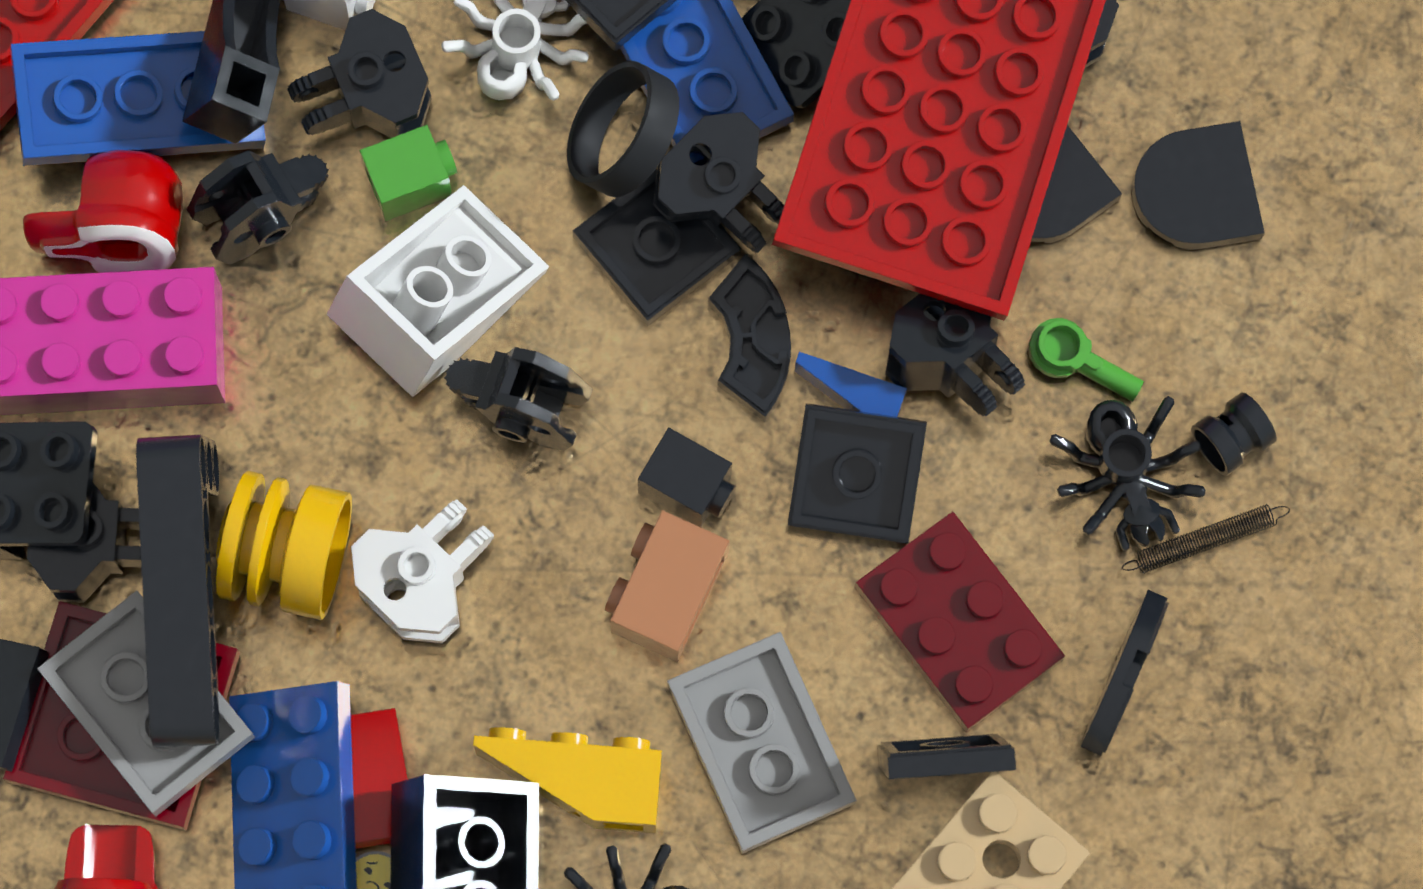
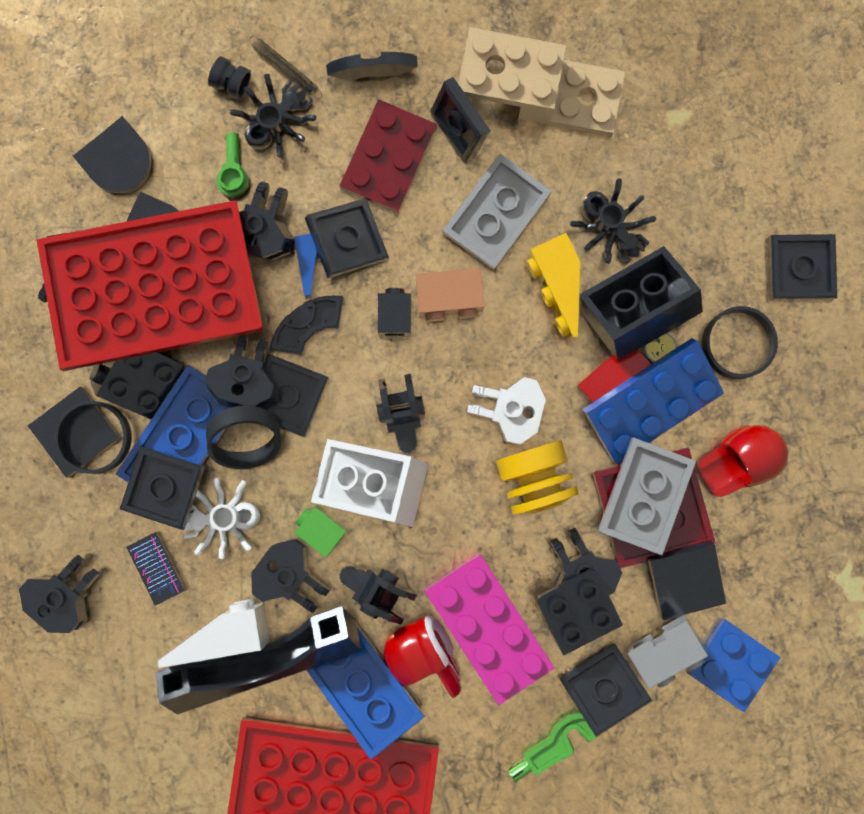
camera: 115 degrees left, 10 degrees up
black beam [136,434,220,748] -> none

